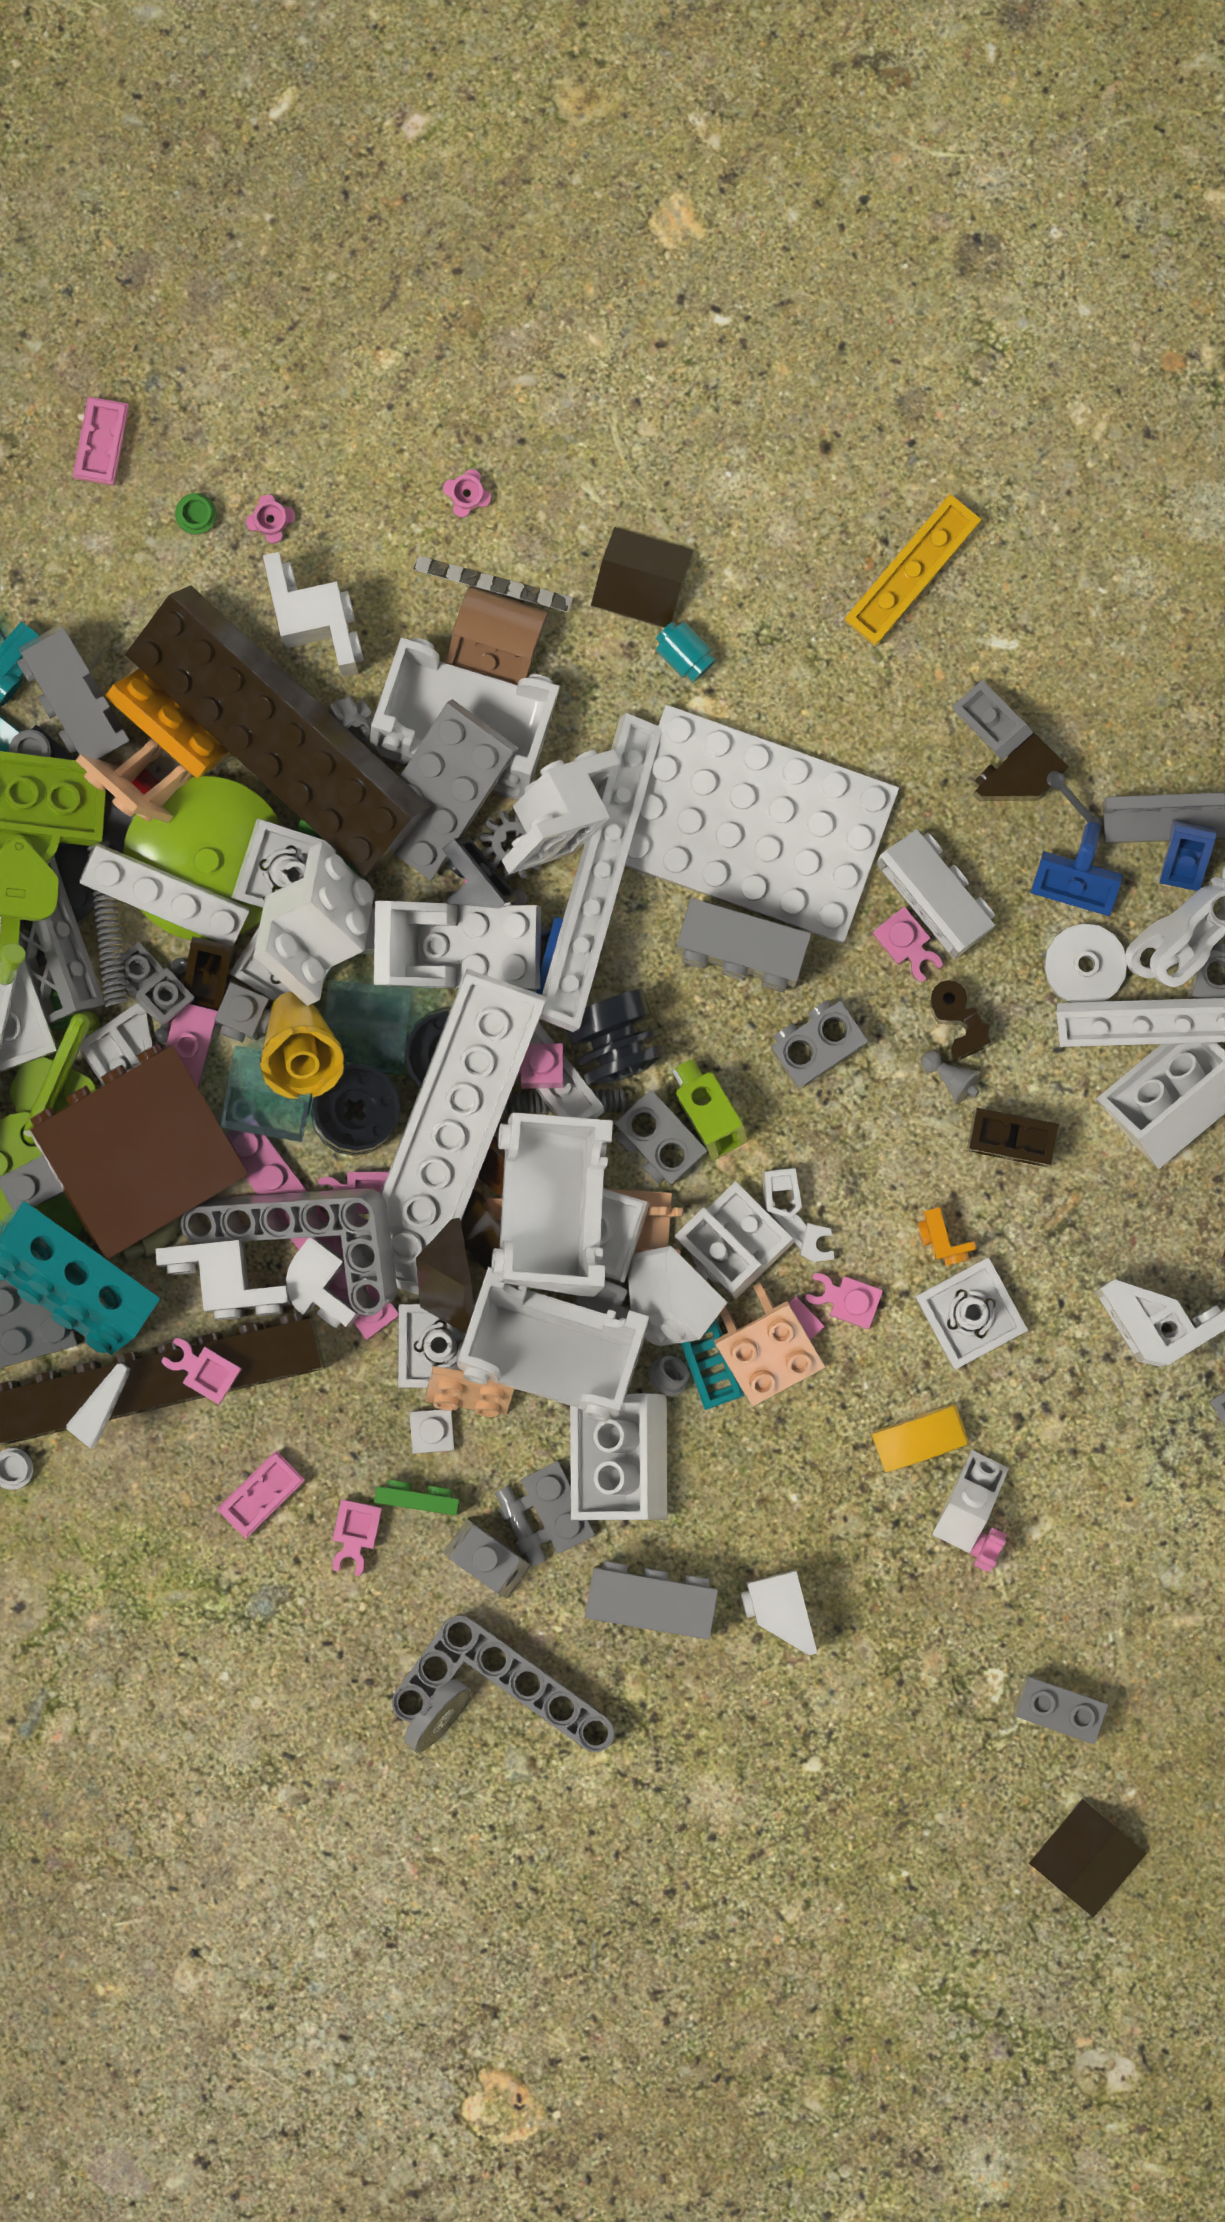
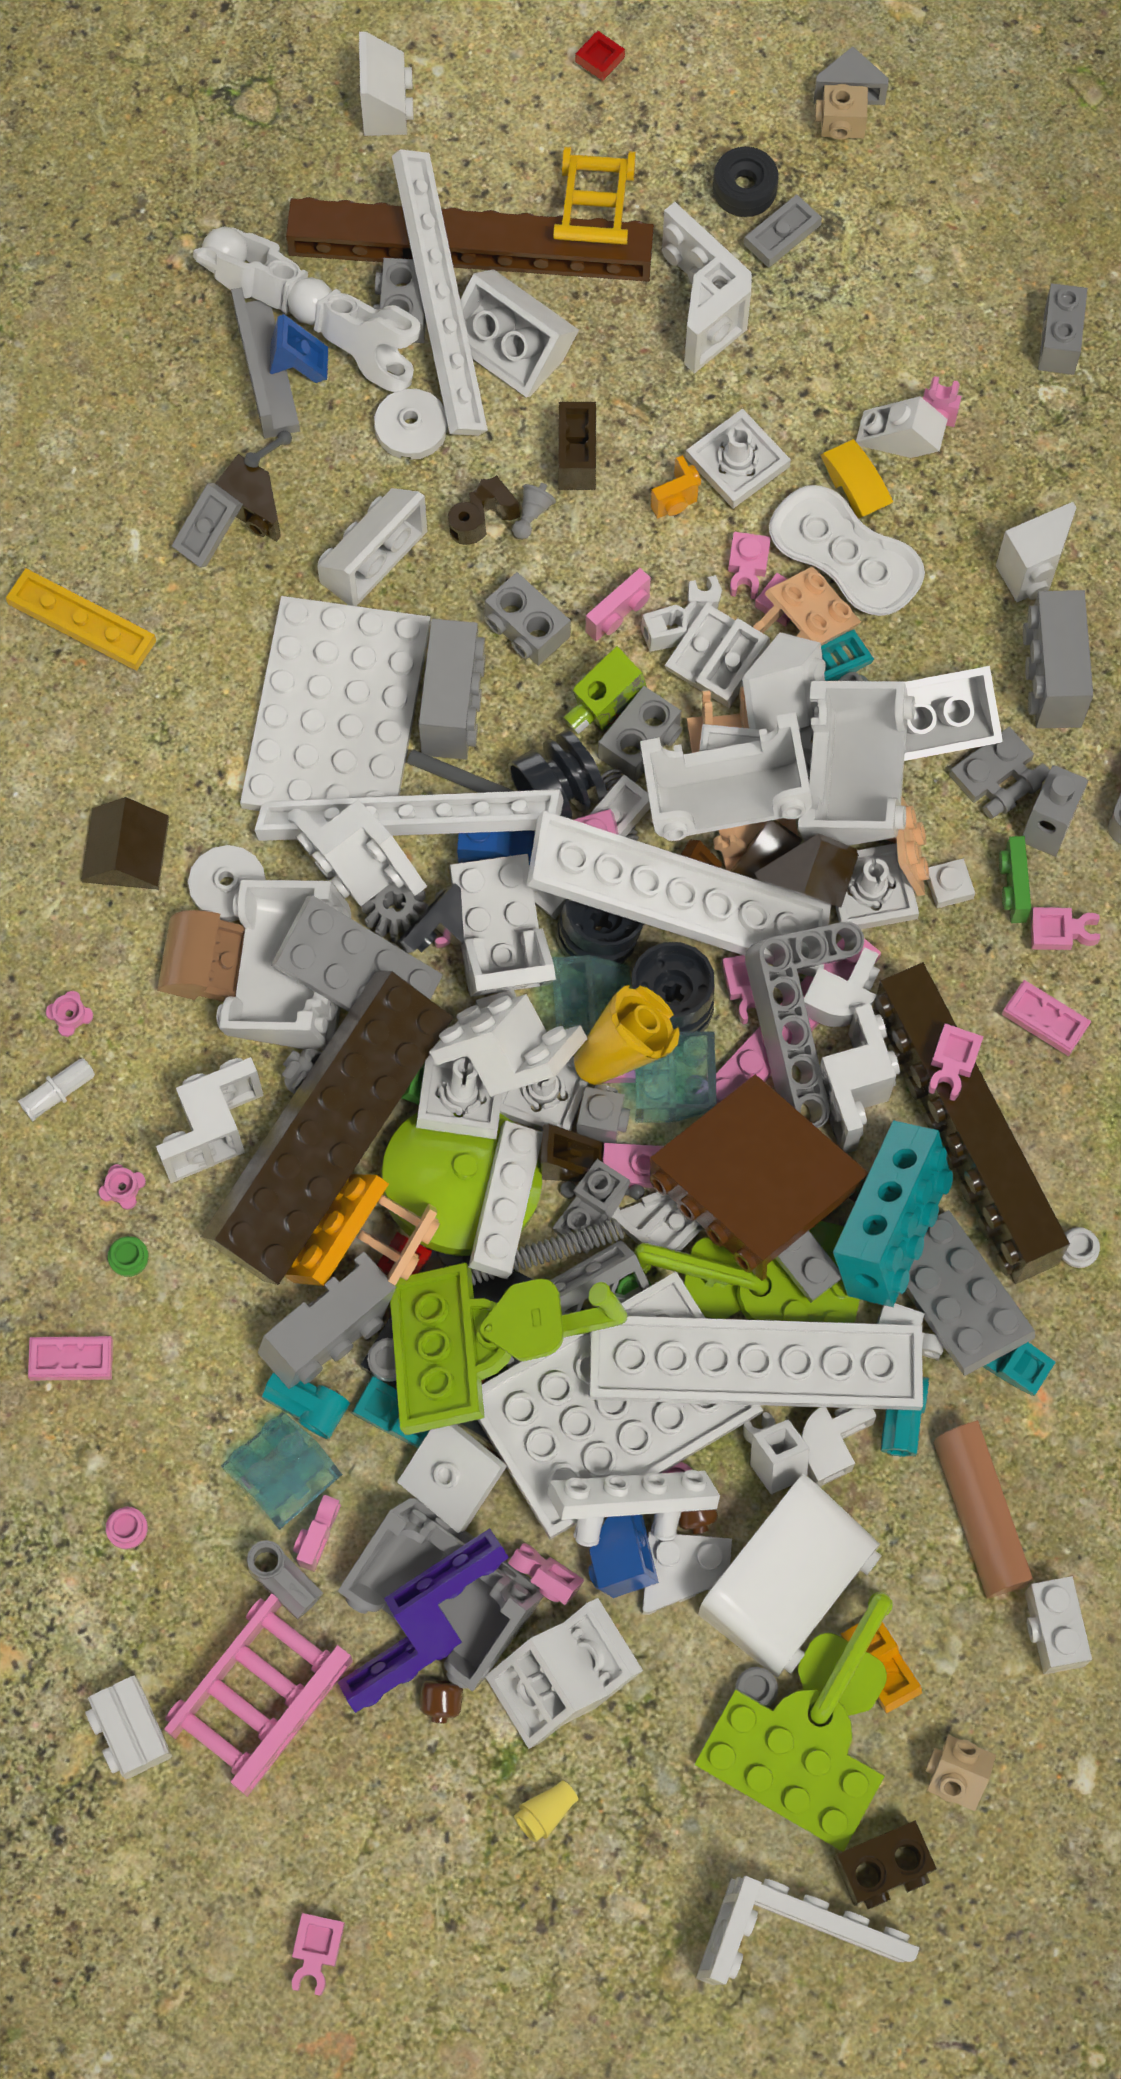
camera: 105 degrees left, 15 degrees down
white slope [66,1363,130,1449] -> none
sticker [413,556,573,612] -> none
teal brick [655,621,716,683] -> none
bright pink plate [872,906,943,983] -> none
blue plate [1031,822,1123,917] -> none
none -> white axle [18,1058,95,1122]
none -> white plate [188,845,266,922]
none -> dark grey bar [407,749,514,793]
none -> bright pink plate [585,568,651,642]
none -> white plate [769,485,925,616]

